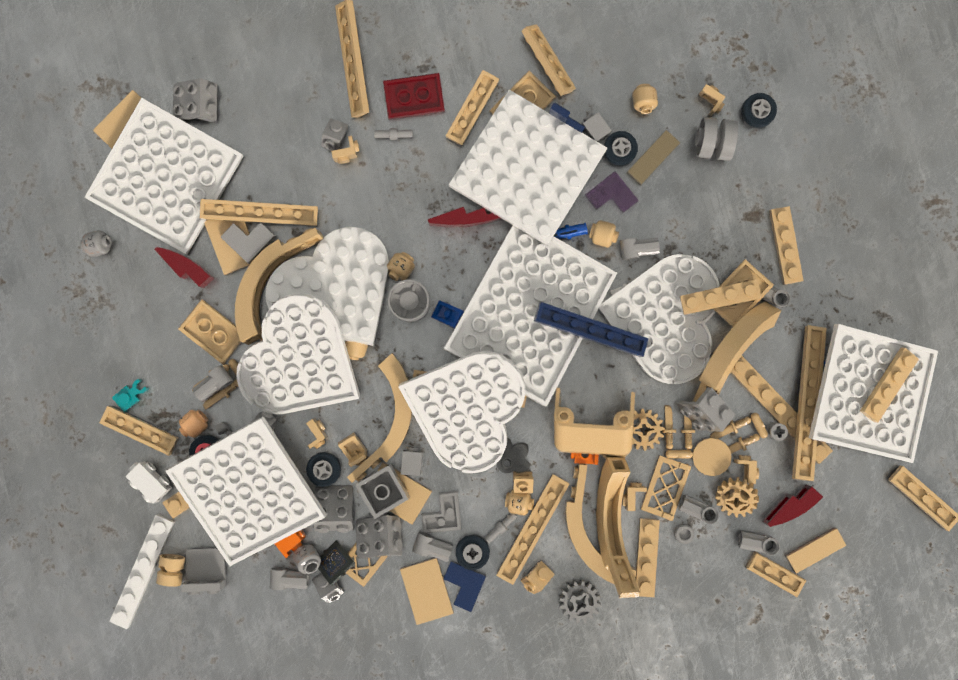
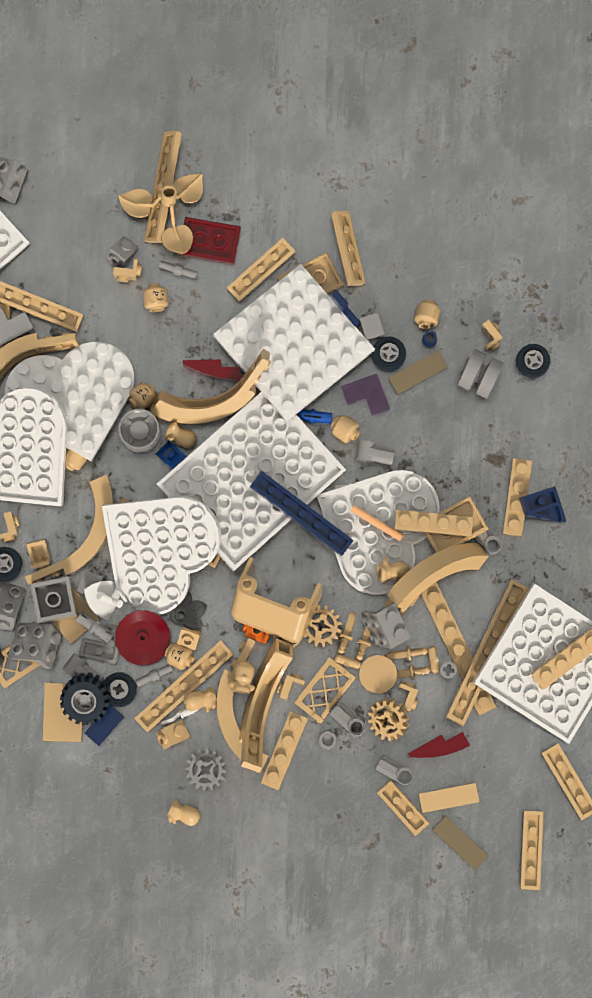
camera: 20 degrees right, 5 degrees down
none -> black wheel [60,672,111,725]
none -> light grey pin [76,611,114,643]
none -> white shield [84,581,123,622]
none -> dark red piece [115,610,170,665]
none -> tan plant [119,174,203,254]
none -> tan head [143,283,169,312]
none -> tan arch [150,349,271,424]
none -> white piece [161,708,199,726]
none -> tan animal [165,422,197,449]
none -> tan animal [167,800,200,826]
none -> tan animal [184,687,217,712]
none -> tan animal [228,662,255,694]
none -> light nougat bar [351,505,403,541]
none -> tan animal [376,557,409,584]
none -> dark blue pin [422,330,437,347]
none -> dark tan tile [433,816,489,870]
none -> dark blue wing [519,486,566,523]
none -> tan plate [520,810,544,890]

